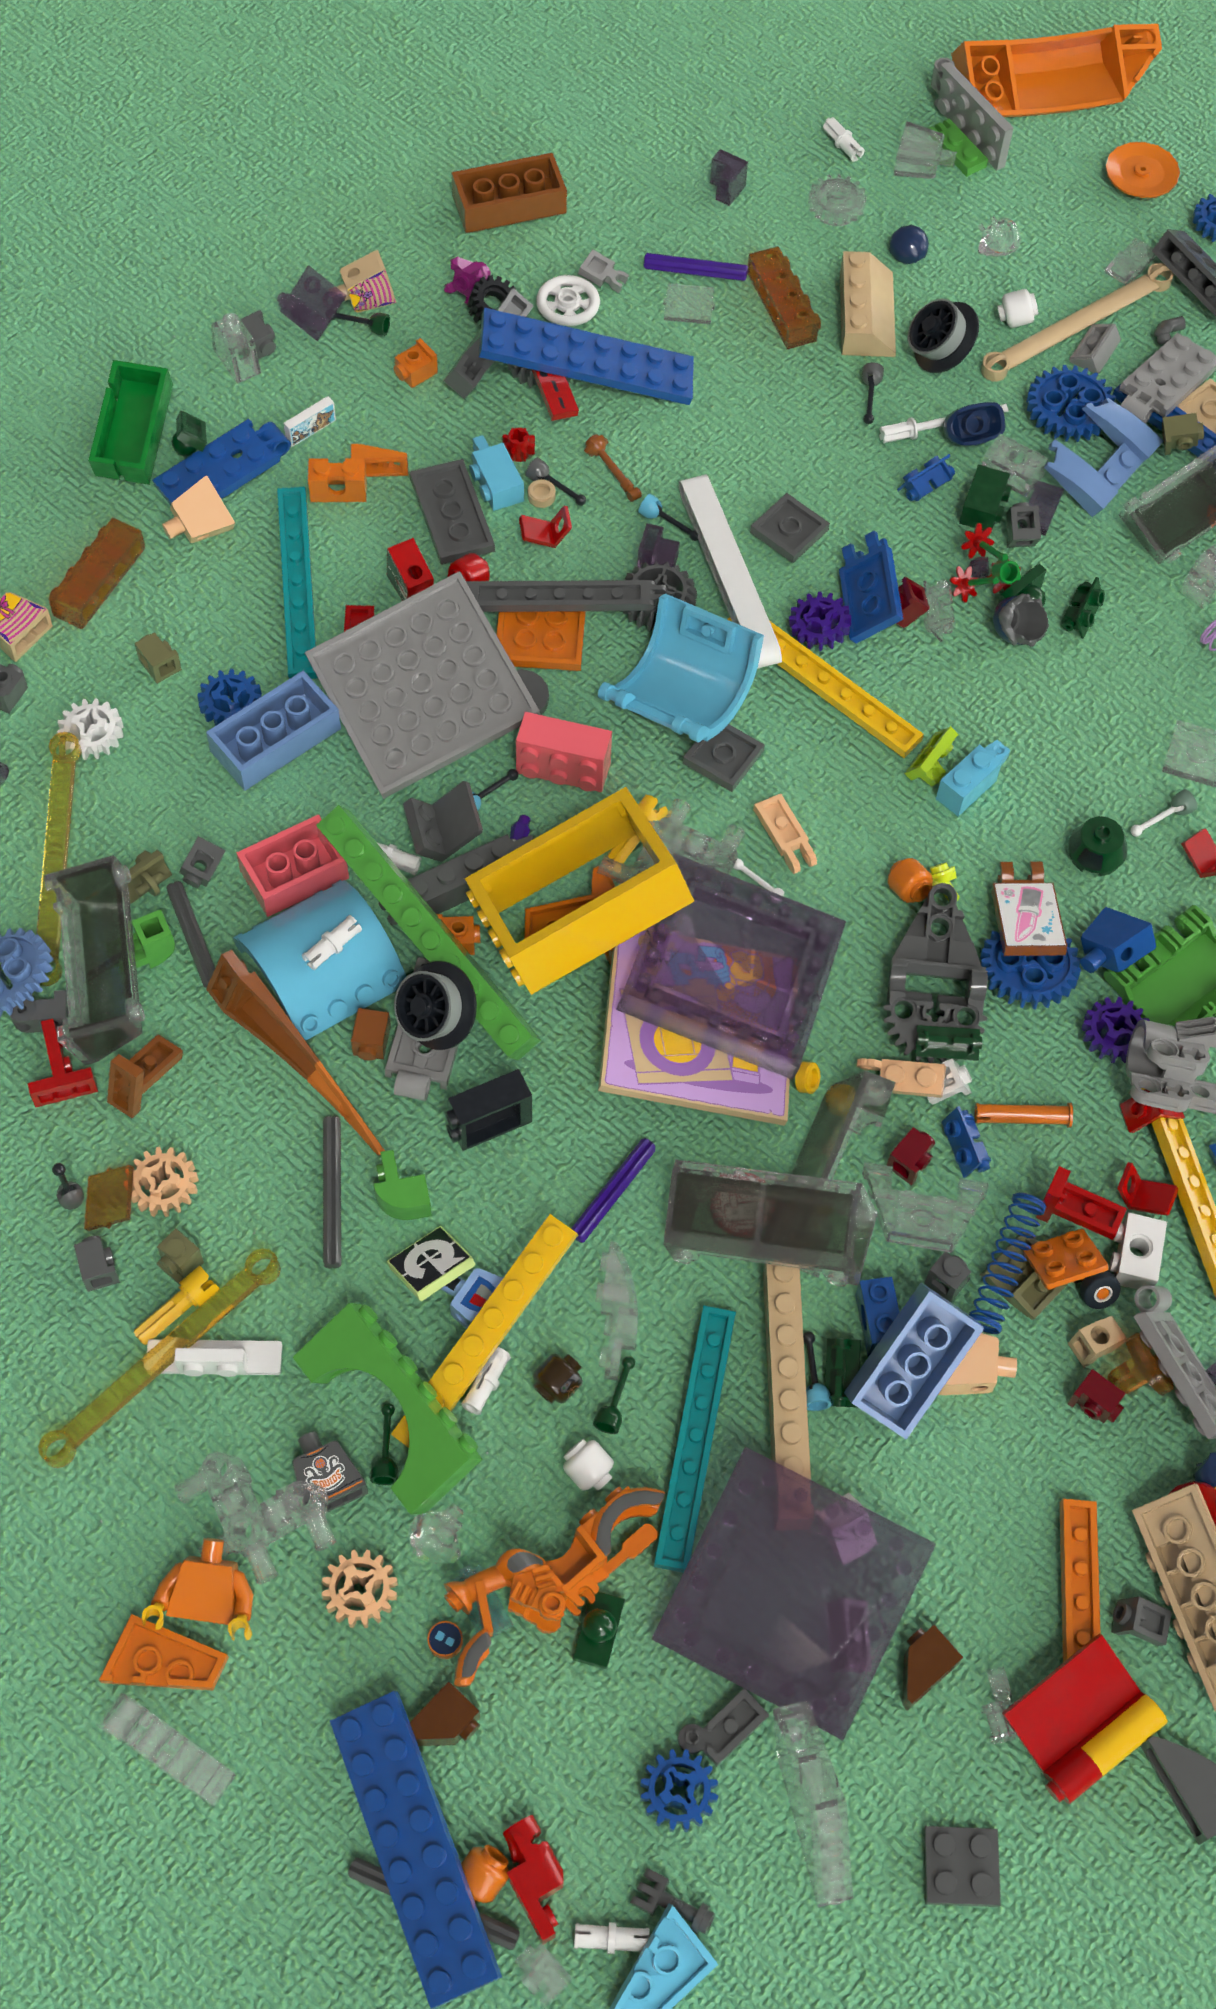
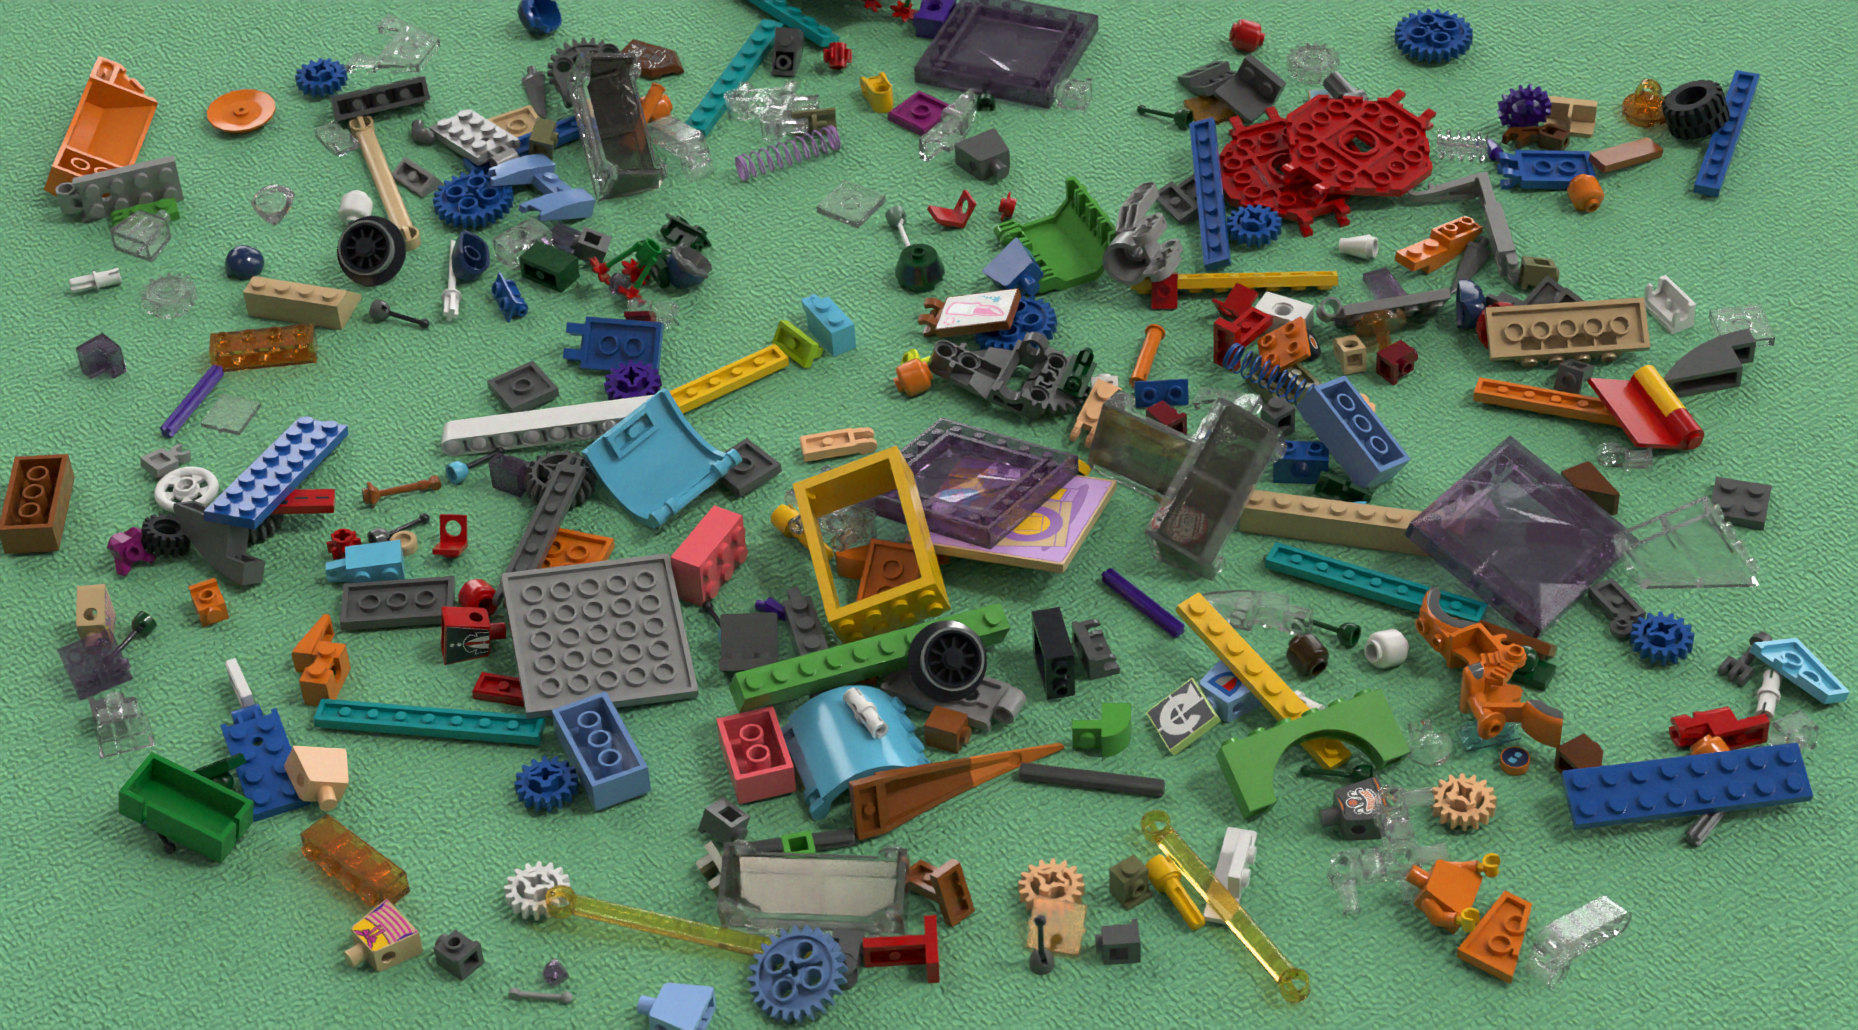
camera: 70 degrees left, 20 degrees down
olive brick [135,632,182,683] -> none
dark purple gear [1081,997,1150,1063] -> none
none -> dark grey hinge [1072,619,1120,681]
none -> dark orange hinge [1479,620,1558,660]

